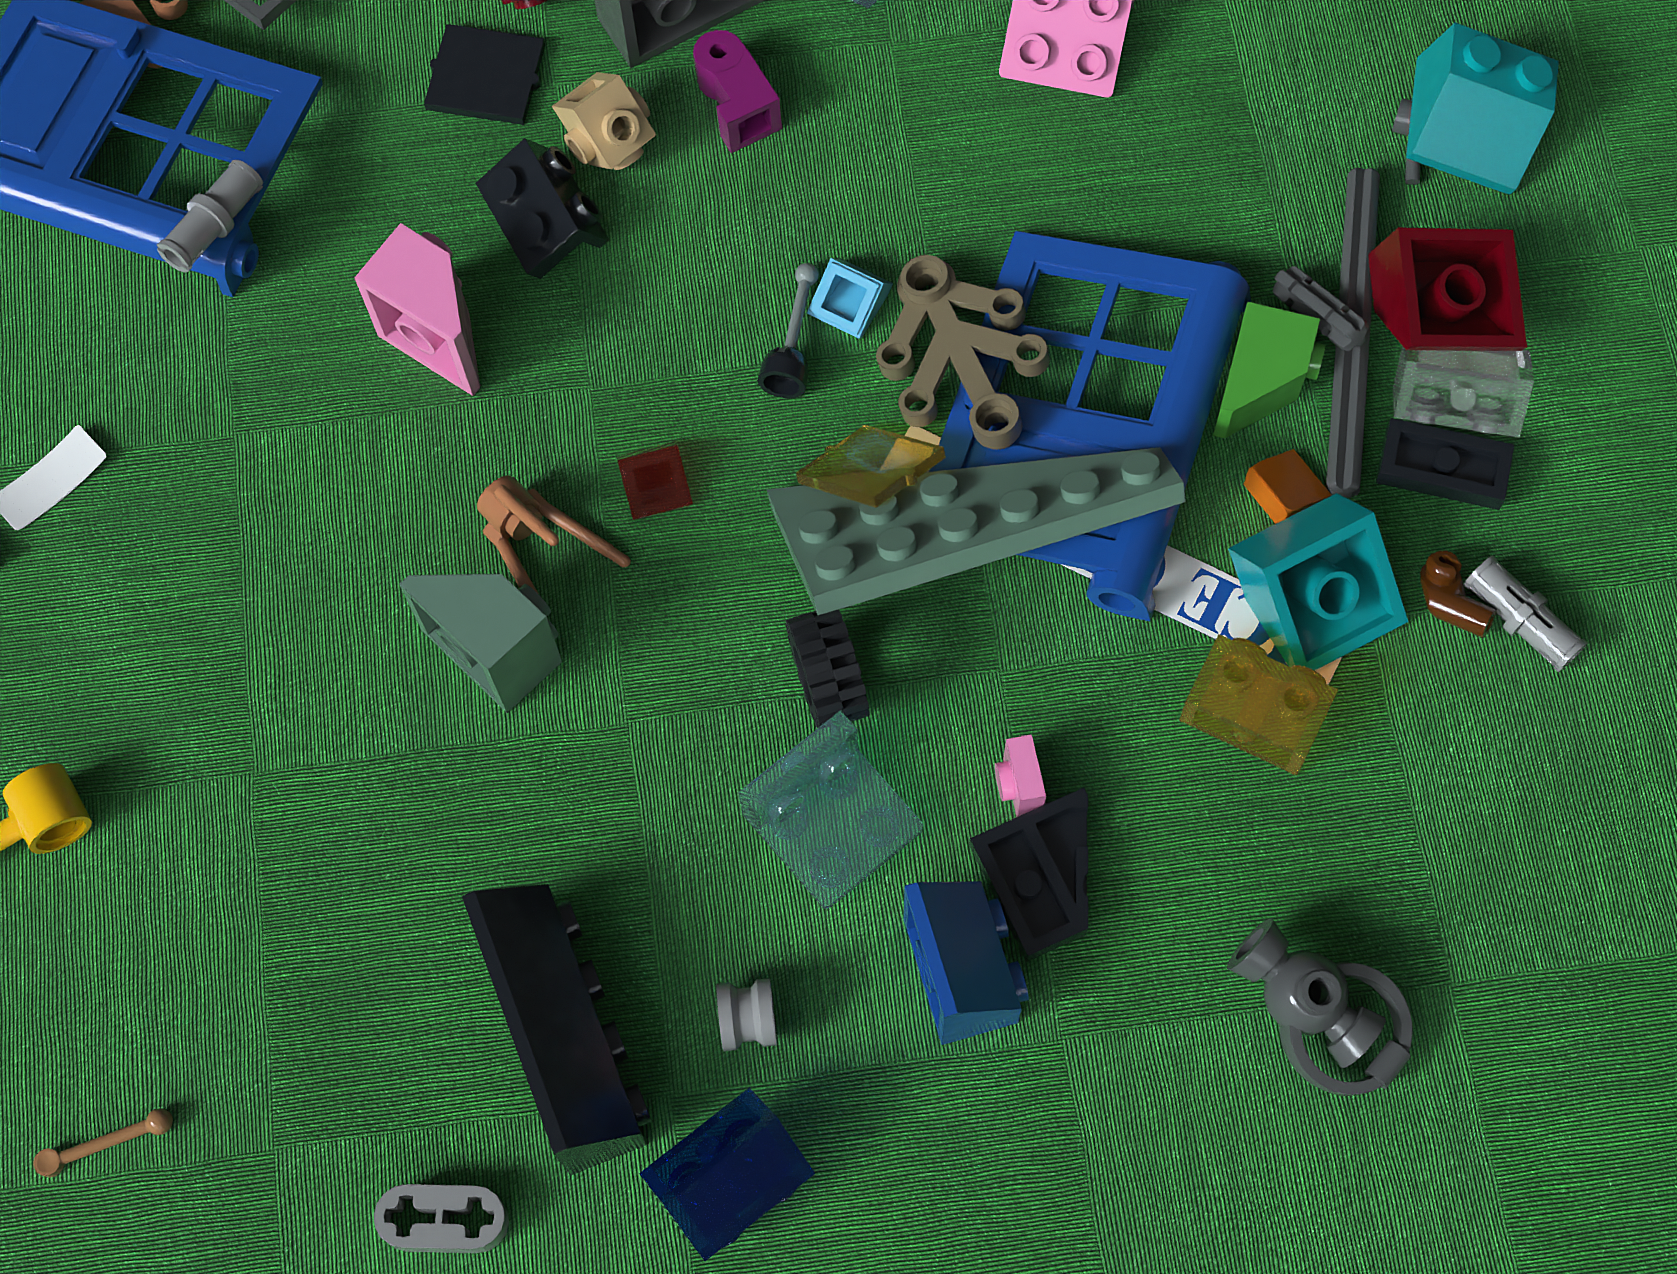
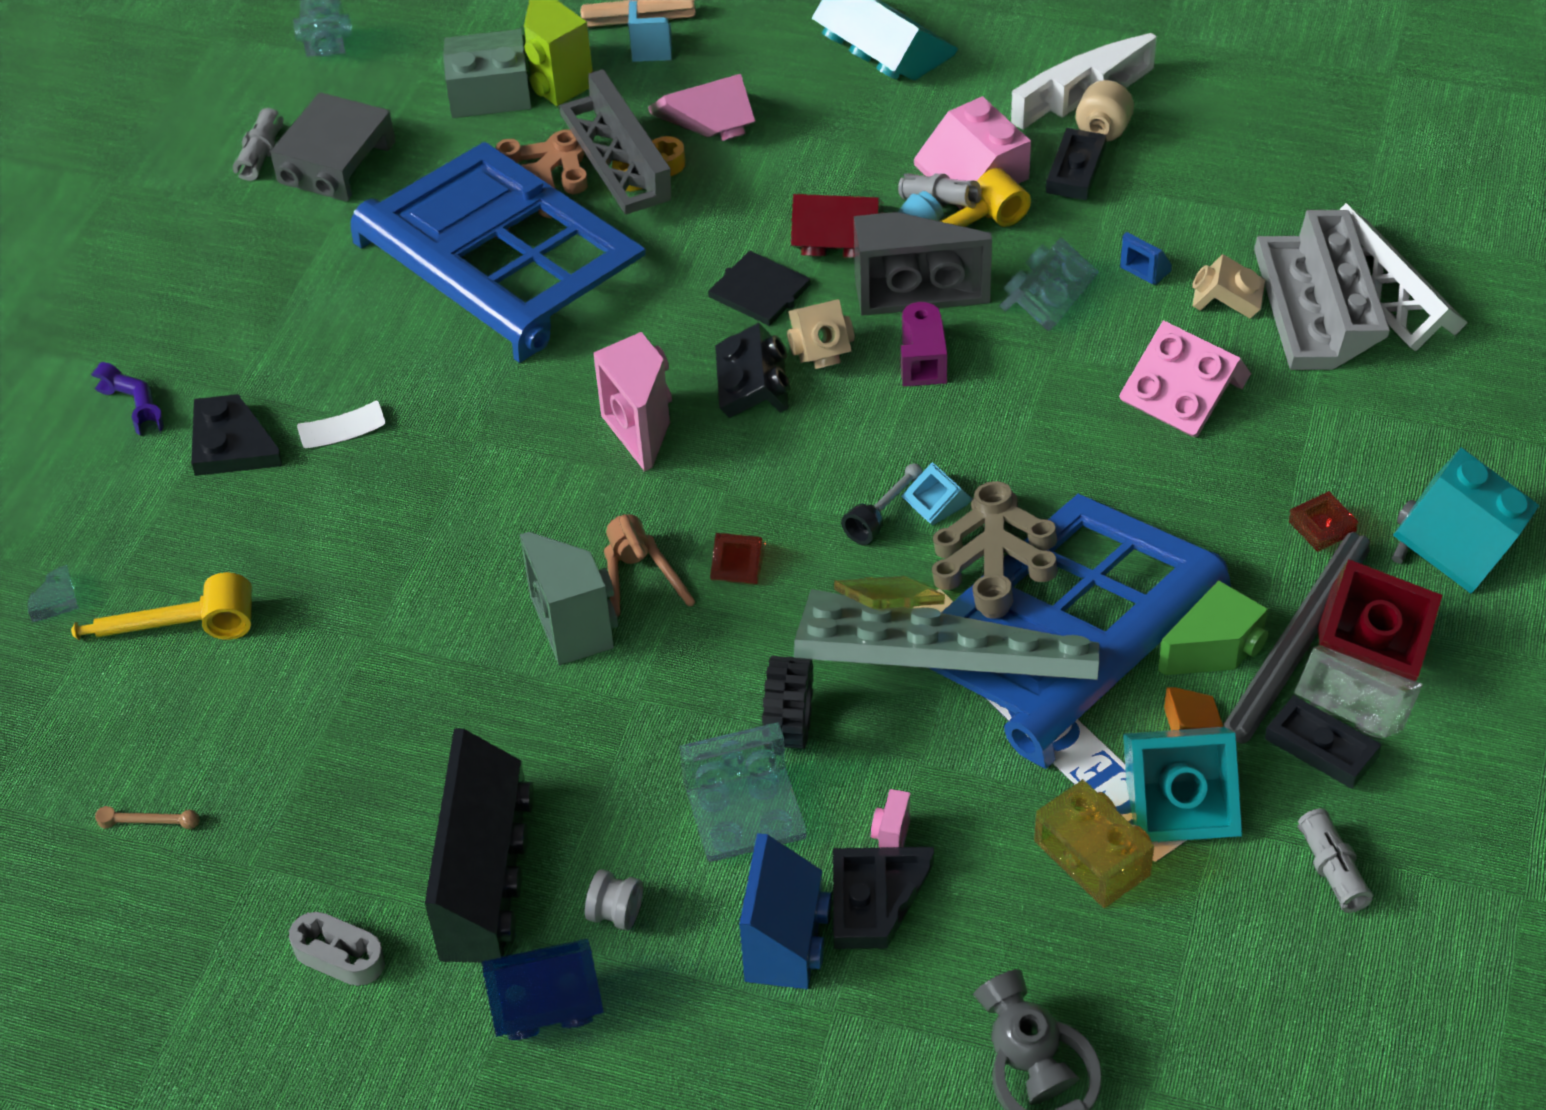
camera: 25 degrees right, 20 degrees down
light grey pin [157,160,263,273] -> none
dark grey axle [1272,266,1369,351] -> none
reddish brown arm [1420,551,1497,638] -> none
none -> clear red plate [1289,491,1358,552]

